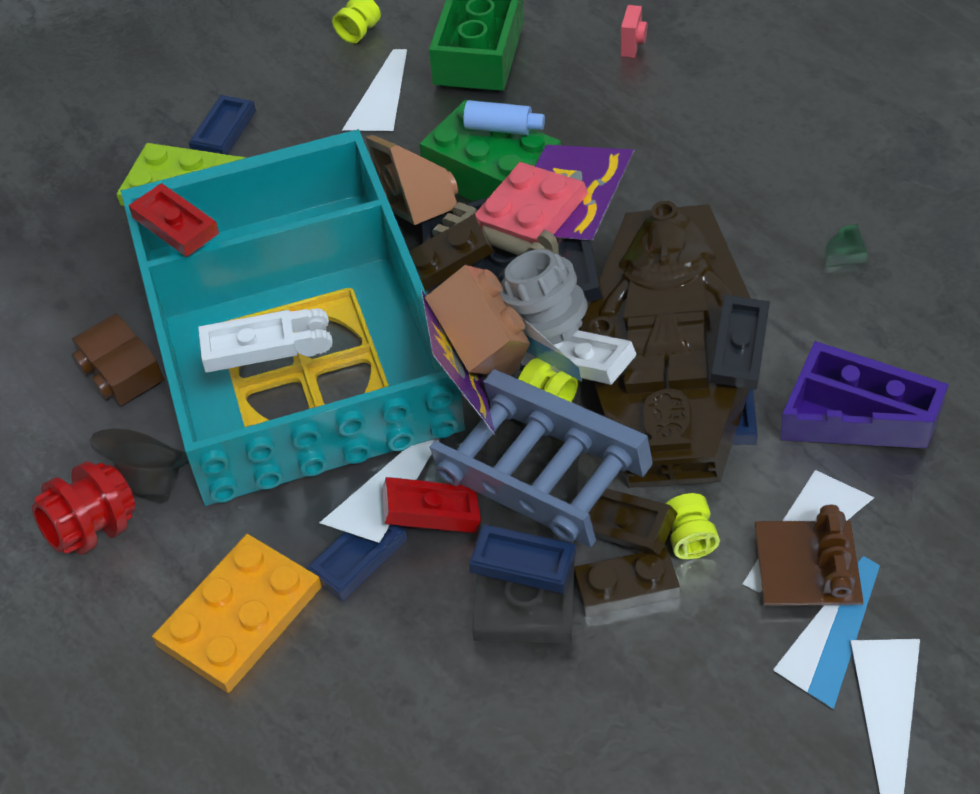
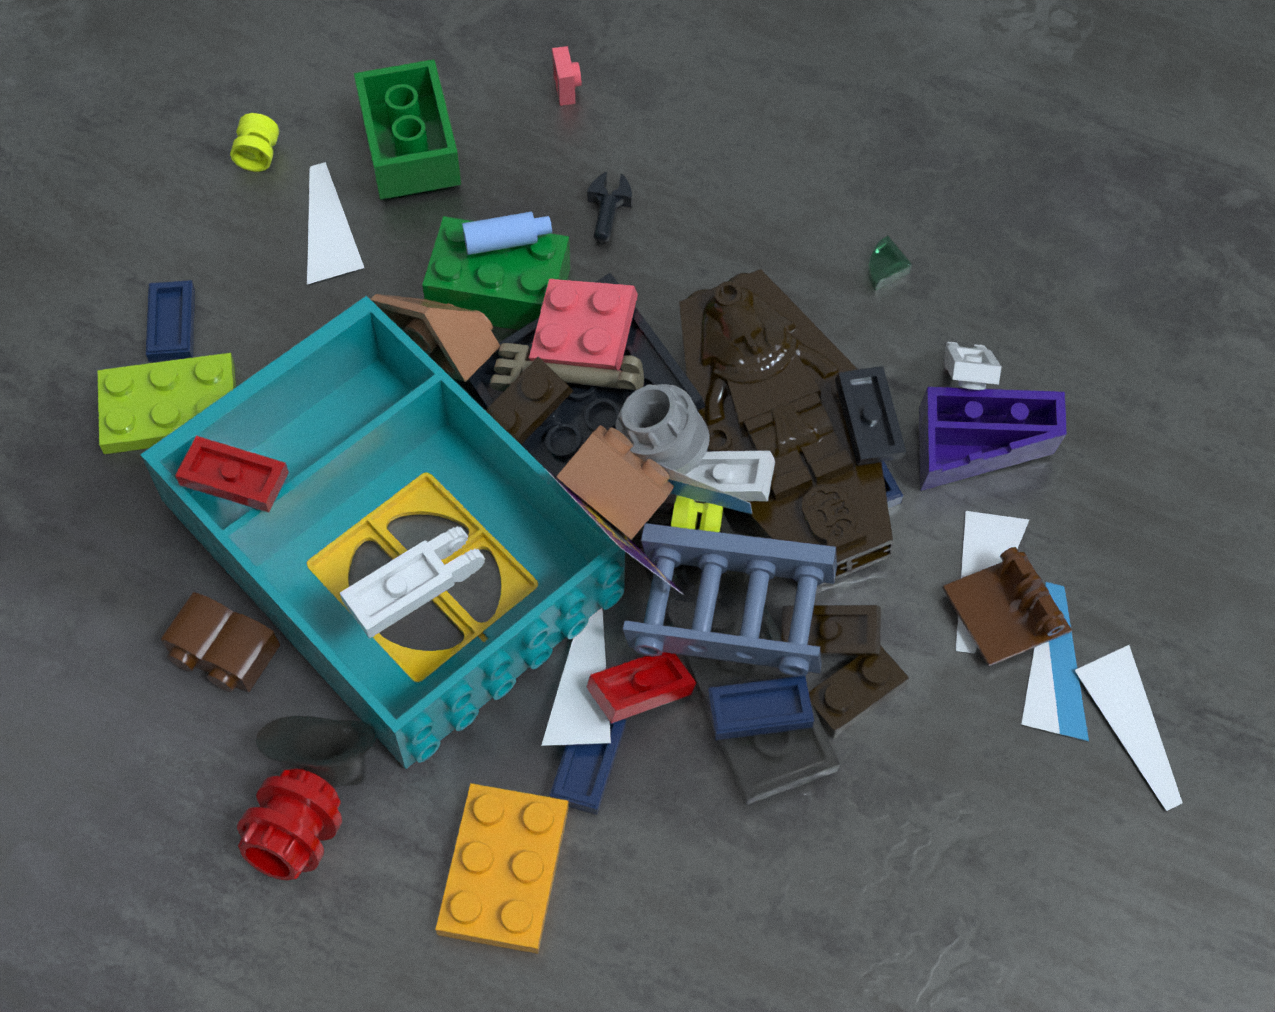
camera: 30 degrees left, 10 degrees up
dark purple sticker [535,145,634,240] -> none
neon yellow wheel [666,493,720,560] -> none
none -> black bar [587,172,632,243]
none -> white hinge [944,342,1002,390]

